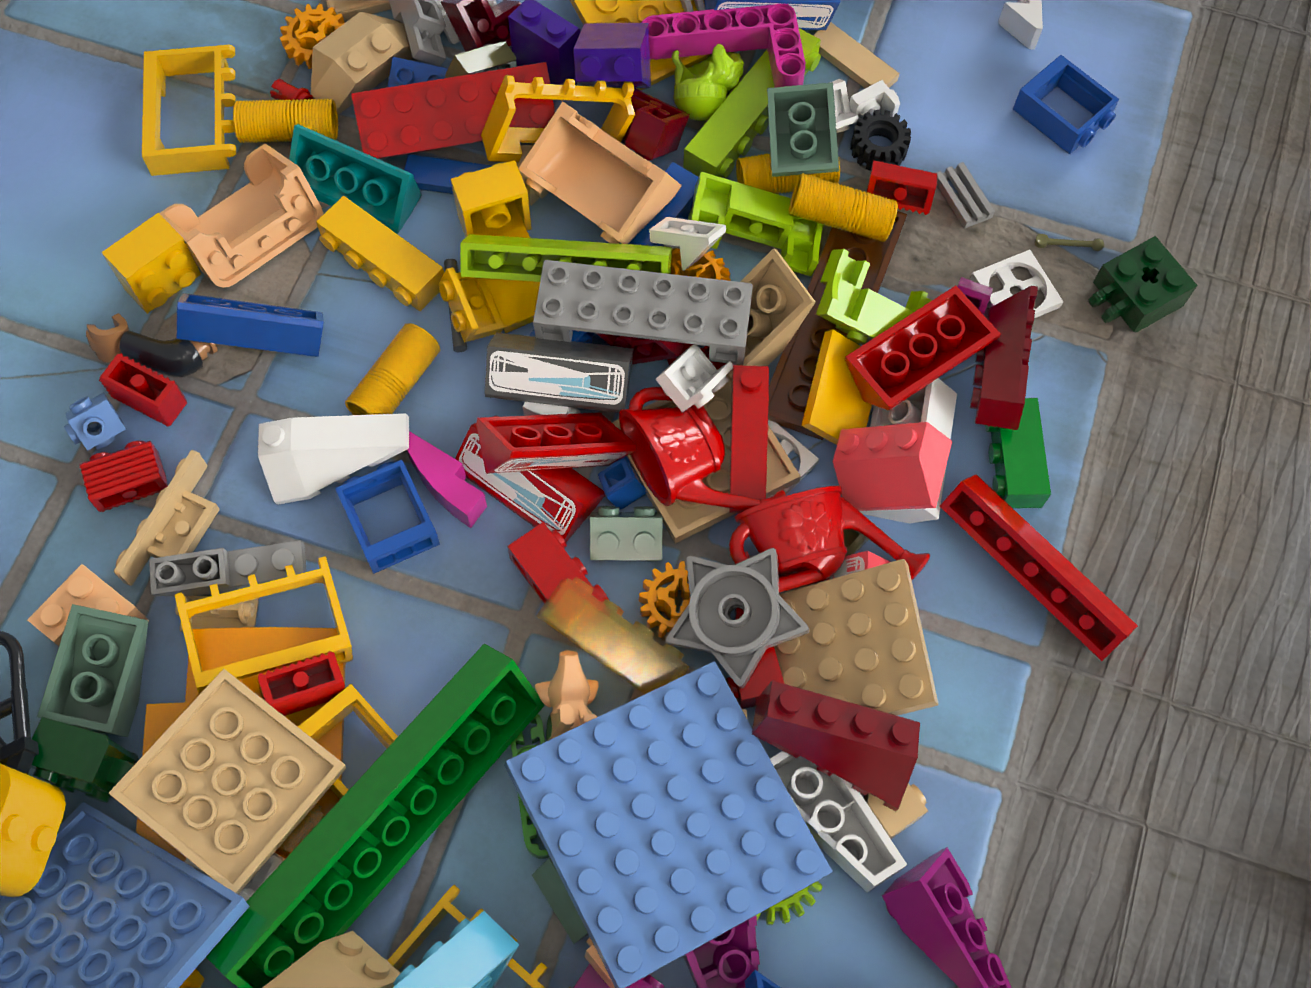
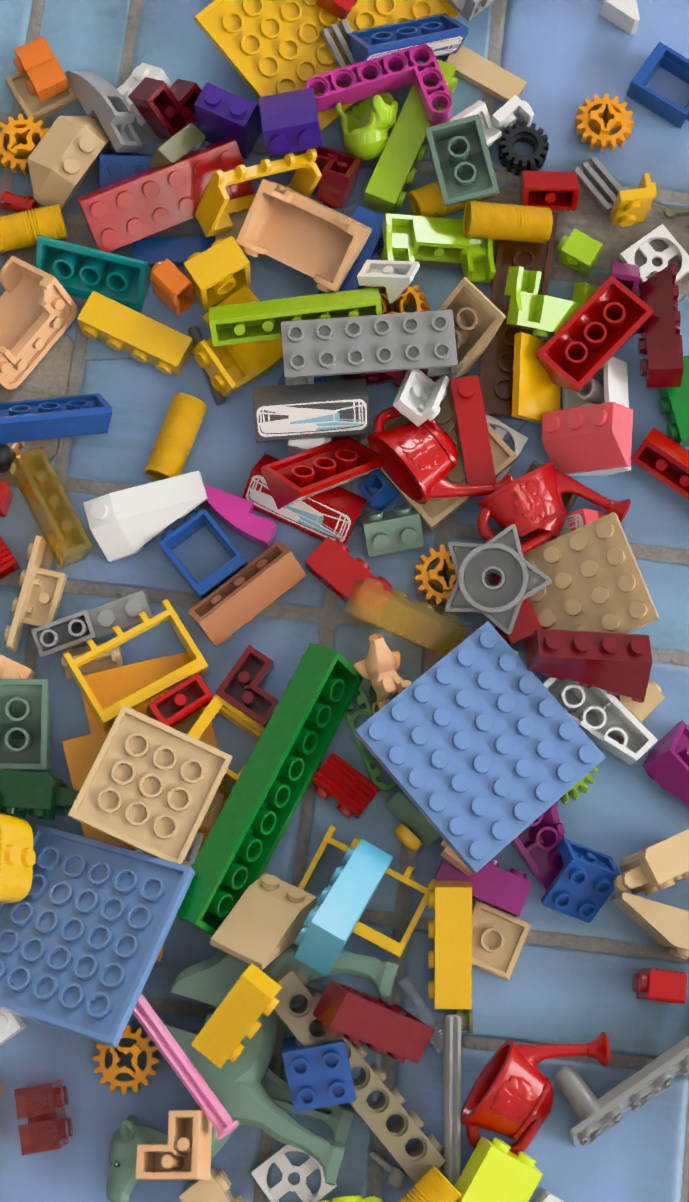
camera: 15 degrees left, 10 degrees up
none -> clear yellow brick [10,447,93,569]
none -> orange brick [150,259,196,317]
none -> nougat brick [188,541,306,647]
none -> dark red brick [215,645,279,728]
none -> red brick [311,752,380,819]
none -> yellow tile [394,824,422,852]
none -> lime brick [557,228,603,277]
none -> light orange gear [574,93,634,152]
none -> yellow bracket [610,173,657,227]

